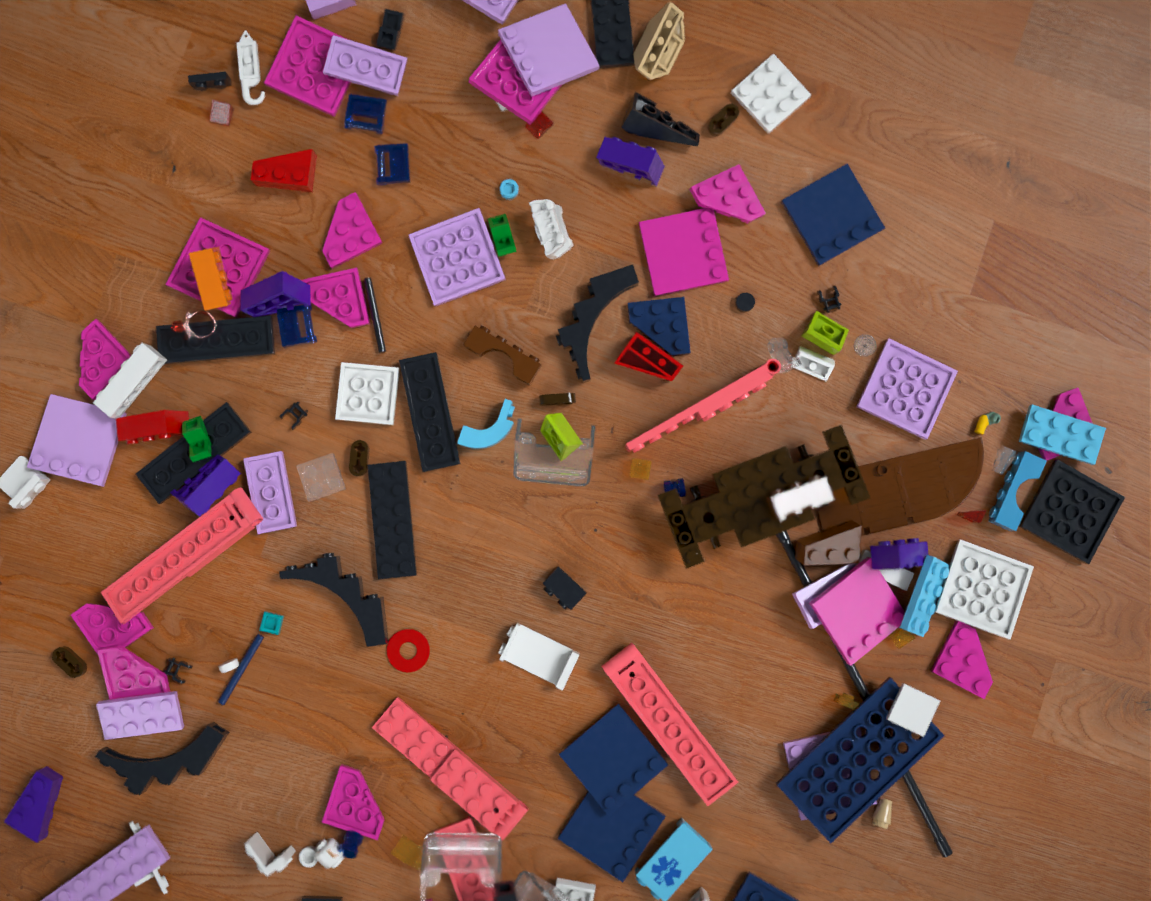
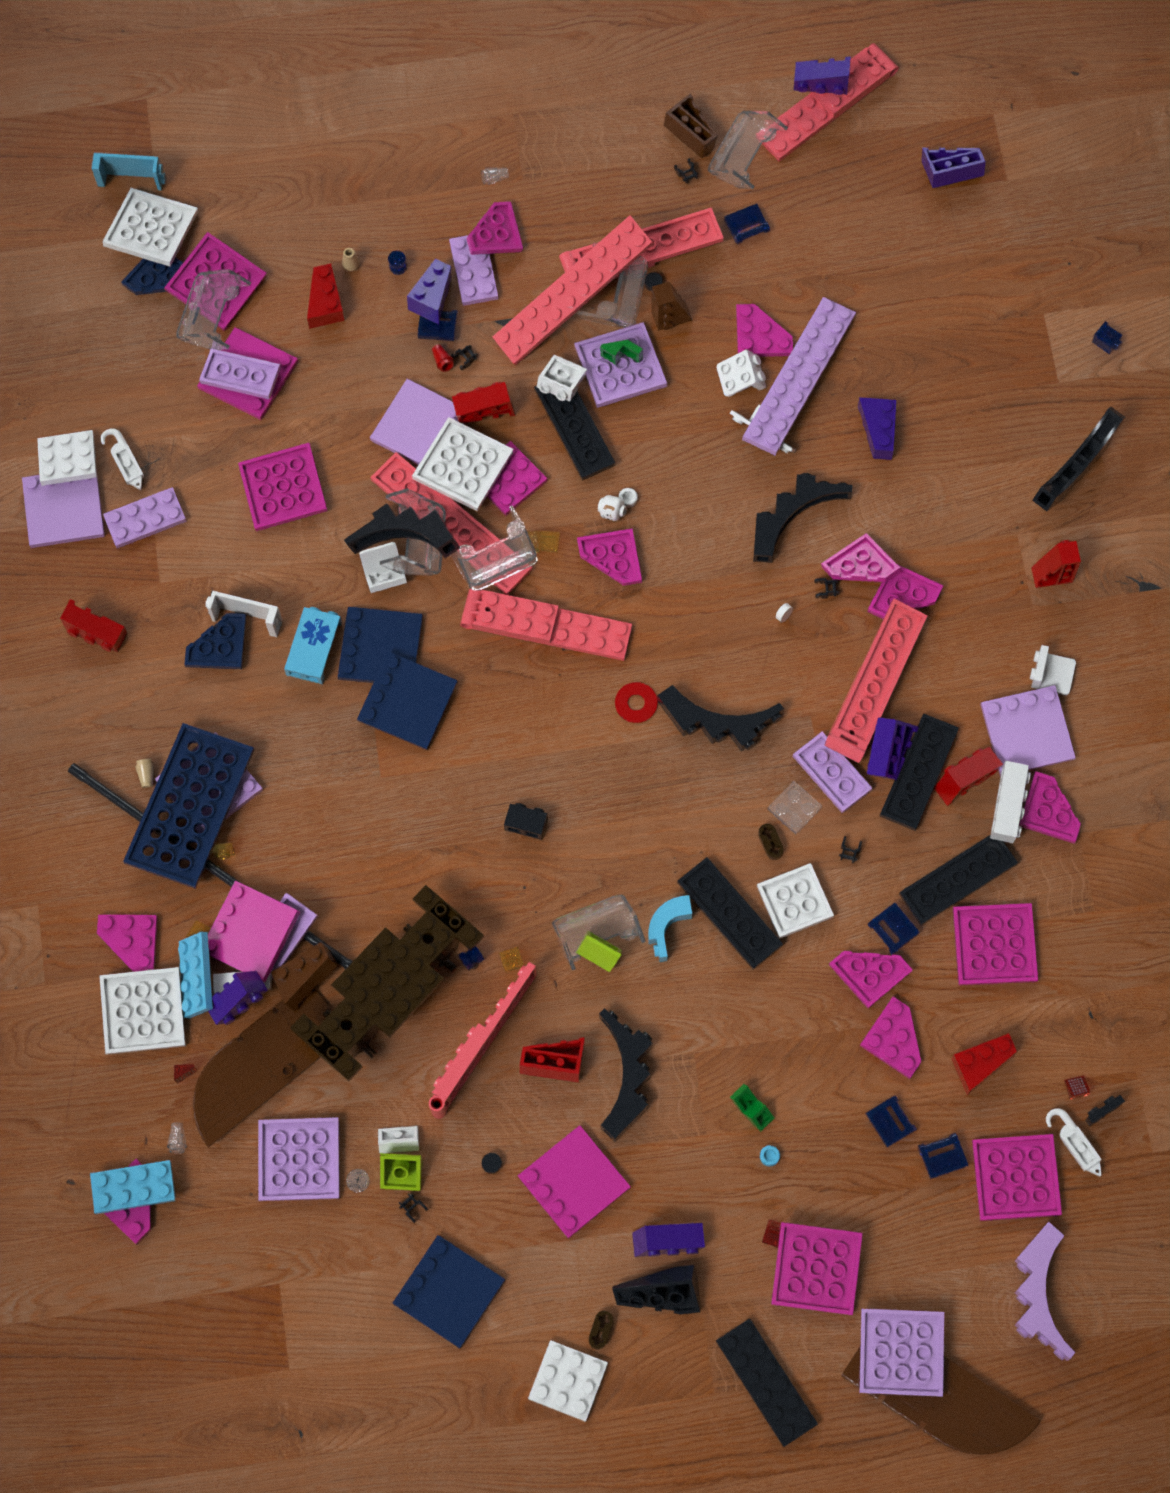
camera: 160 degrees right, 15 degrees down
dark brown beam [52,646,87,678] -> none
lavender plate [96,691,184,740] -> none
clear red piece [172,311,216,340] -> none
green slope [182,416,211,462] -> none
orange wedge [189,247,232,311] -> none
dark blue bar [218,634,264,705] -> none
dark purple wedge [241,271,311,317] -> none
white bracket [244,832,296,876] -> none
teal tile [259,611,284,635] -> none
lavender plate [323,35,407,96] -> none
clear blue wheel [338,831,364,859] -> none
black bar [364,278,386,353] -> none
black plate [367,461,417,579] -> none
black slope [376,9,405,50] -> none
lavender plate [409,208,506,306] -> none
reddish brown arch [463,325,541,386] -> none
lavender plate [498,4,599,97] -> none
white panel [498,623,580,690] -> none
white piece [529,199,573,259] -> none
dark brown beam [539,393,576,406] -> none
coral hinge [601,643,738,806] -> none
dark blue plate [627,297,691,356] -> none
tan wedge [633,2,685,80] -> none
dark pink plate [689,164,766,224] -> none
wedge [766,475,834,521] -> none
clear leg [767,338,802,374] -> none
white tile [886,683,940,737] -> none
arm [974,412,1001,435] -> none
dark azure arch [988,451,1047,531] -> none
black plate [1019,460,1125,564] -> none

